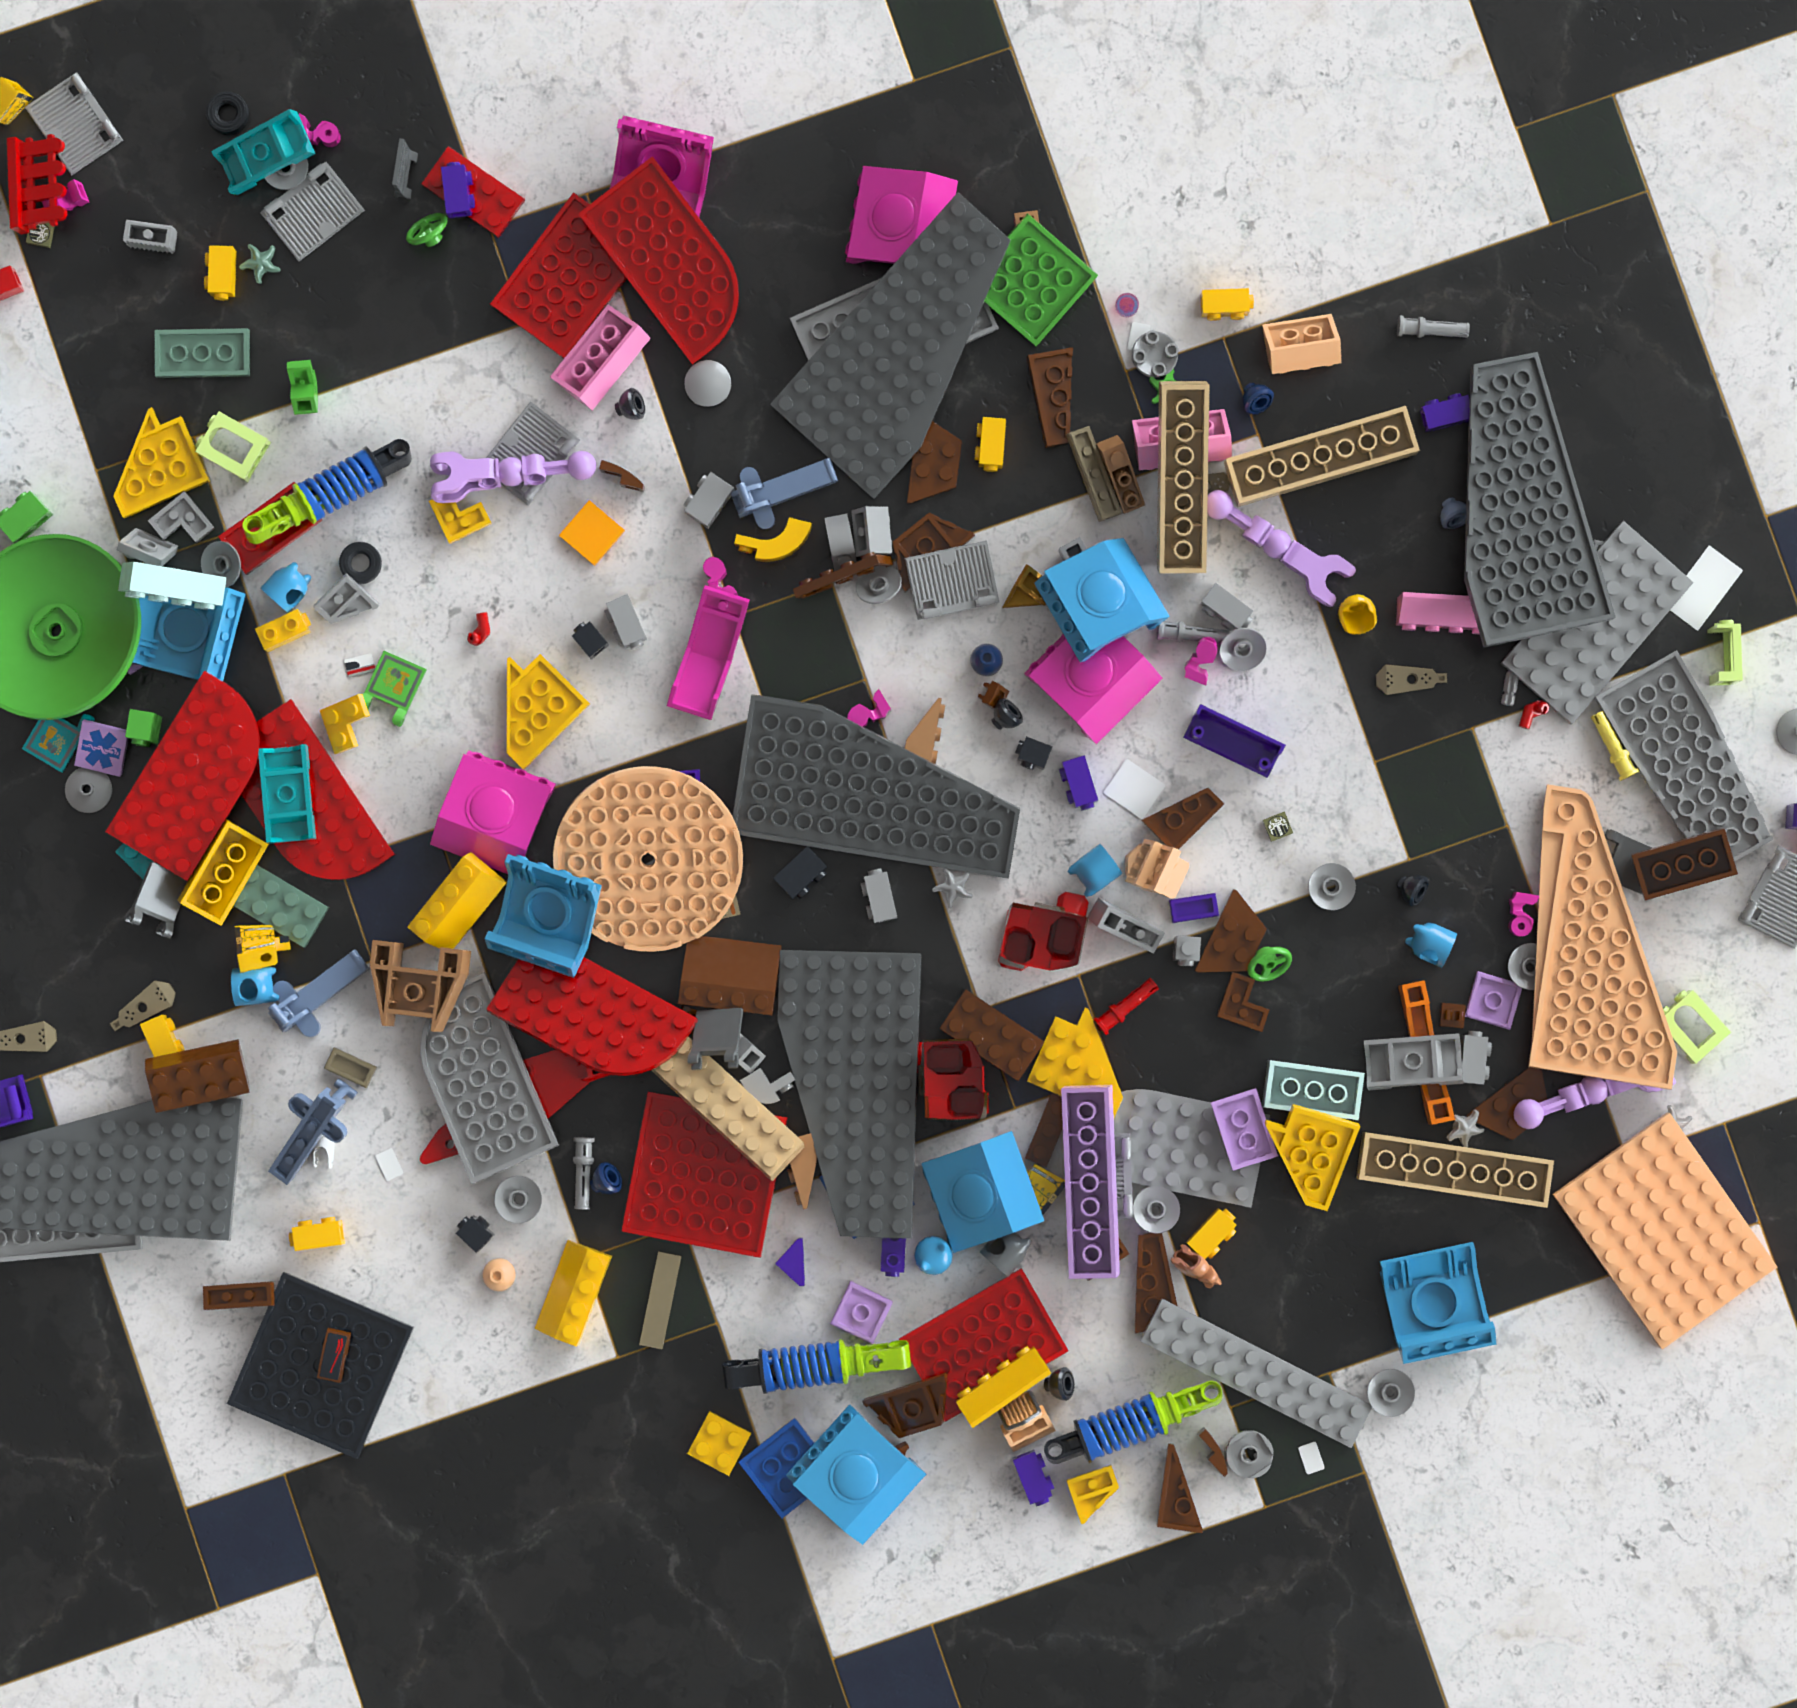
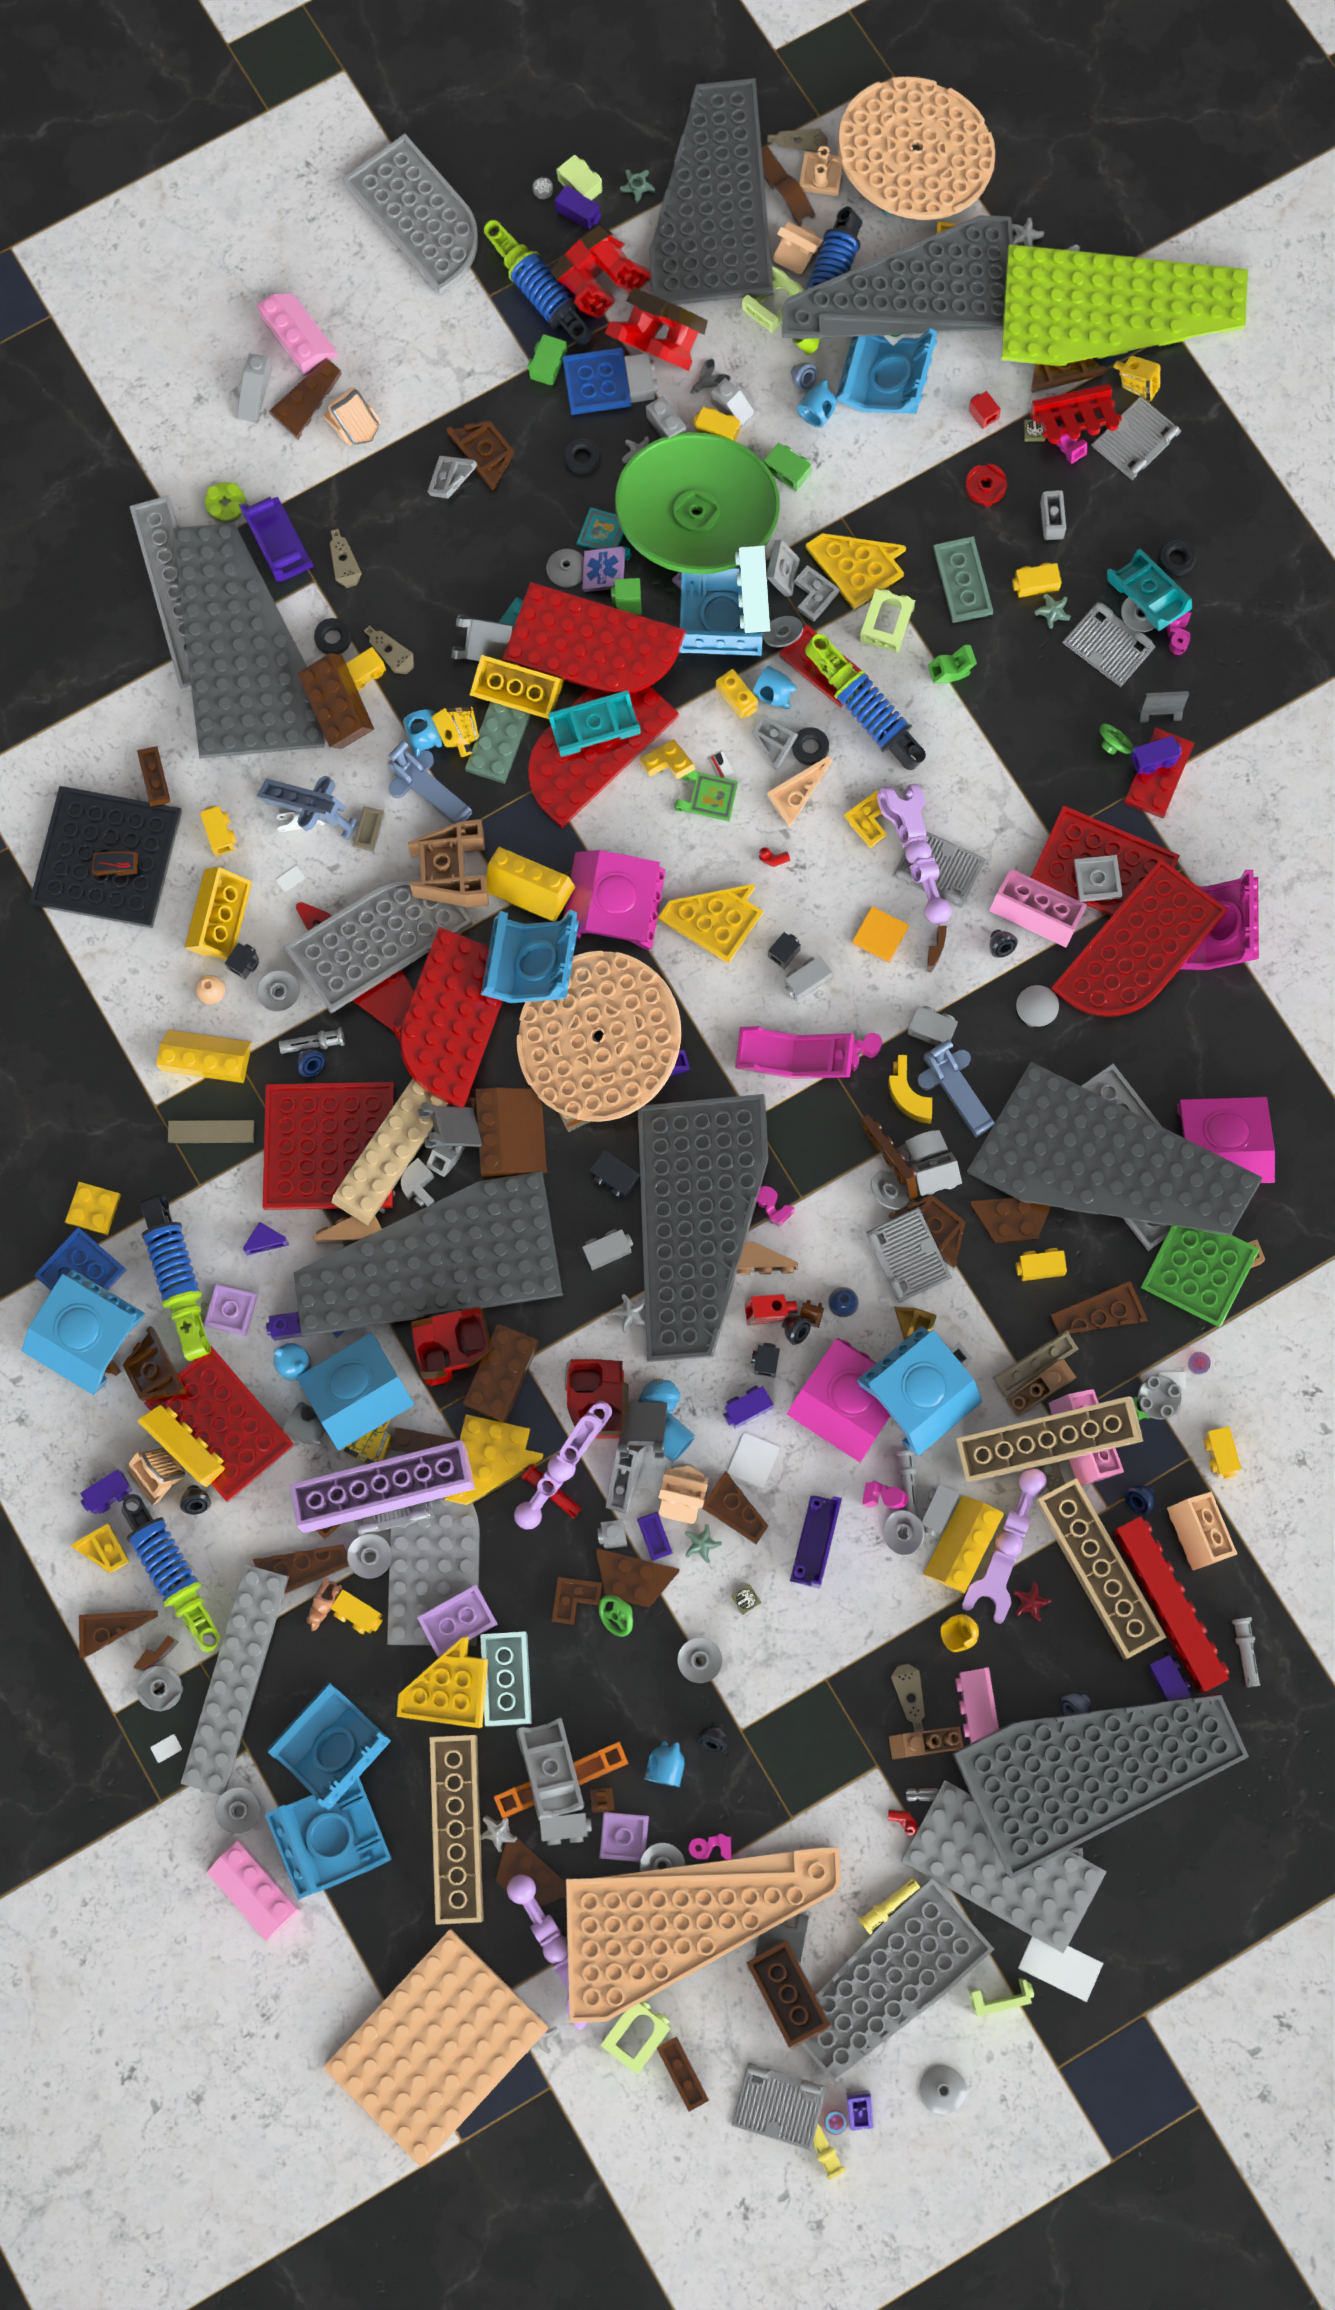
camera: 80 degrees right, 10 degrees down
none -> yellow slope [184,867,252,960]
none -> bright pink slope [207,1841,301,1941]
none -> dark azure panel [267,1681,391,1810]
none -> black tyre [314,618,351,655]
none -> lavender piece [514,1401,612,1530]
none -> dark grey flag [618,1402,668,1459]
none -> dark azure hair [638,1378,680,1412]
none -> reddish brown plate [657,2036,709,2112]
none -> sand green animal [685,1524,722,1563]
none -> red torso [744,1294,798,1326]
none -> light nougat wing [767,756,832,828]
none -> medium nougat slope [889,1726,963,1759]
none -> yellow slope [923,1495,1004,1595]
none -> red plate [965,464,1007,507]
none -> dark red animal [1013,1582,1052,1622]
none -> light grey plate [1074,855,1122,902]
none -> red brick [1112,1517,1229,1694]

